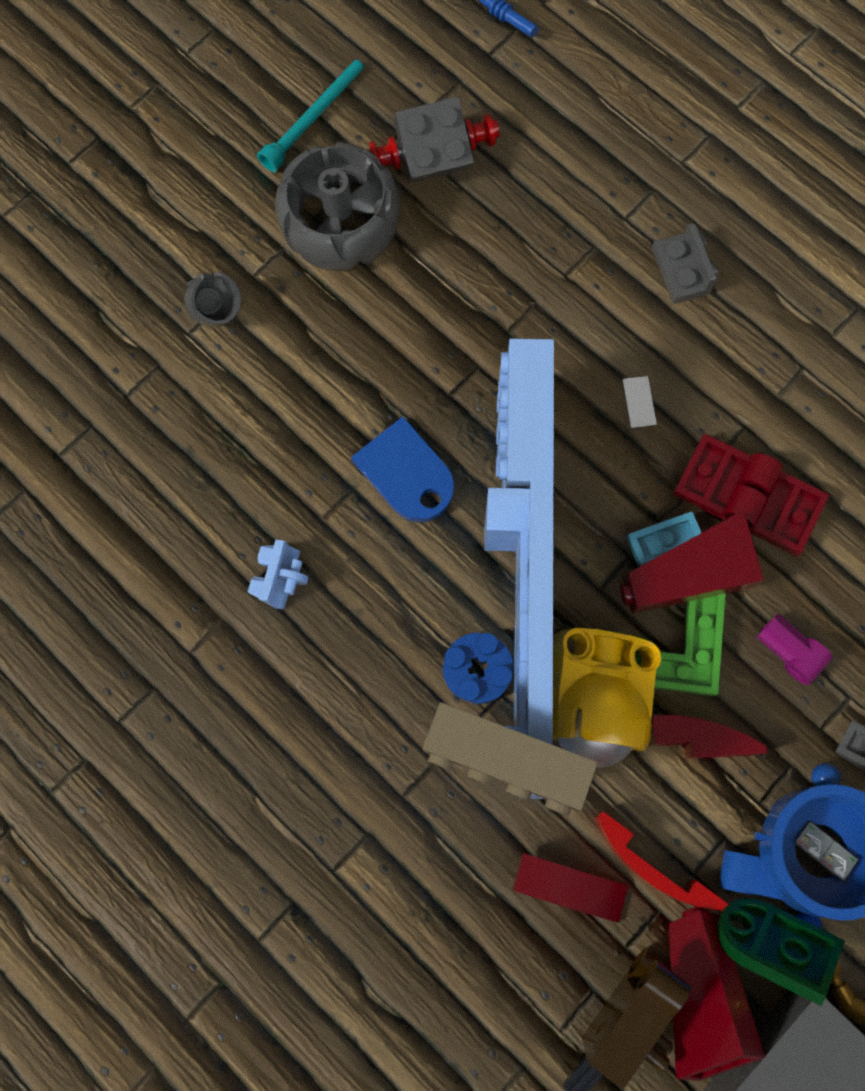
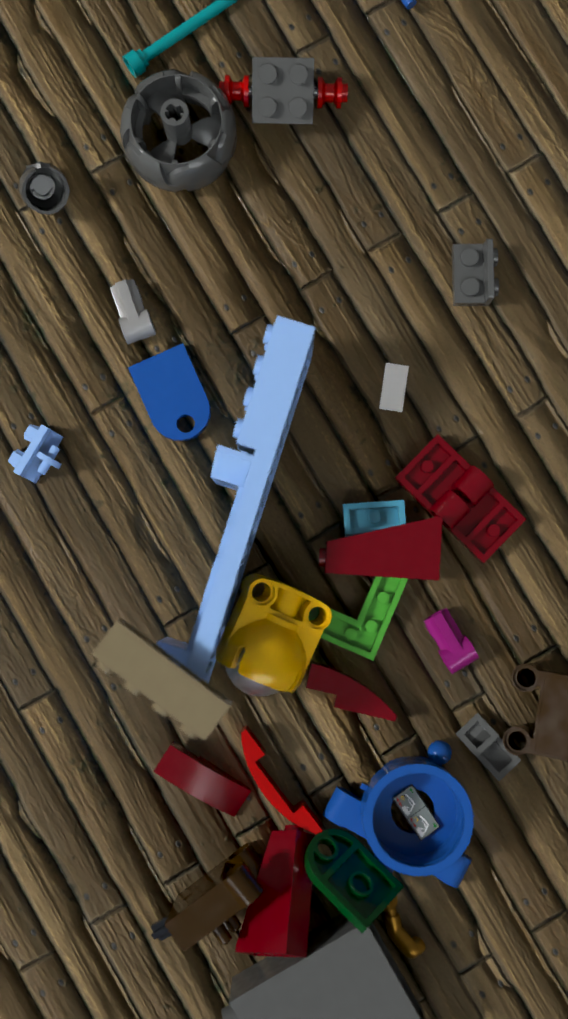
camera: 15 degrees right, 10 degrees up
blue plate [443,633,513,705] -> none
none -> light grey piece [110,279,156,344]

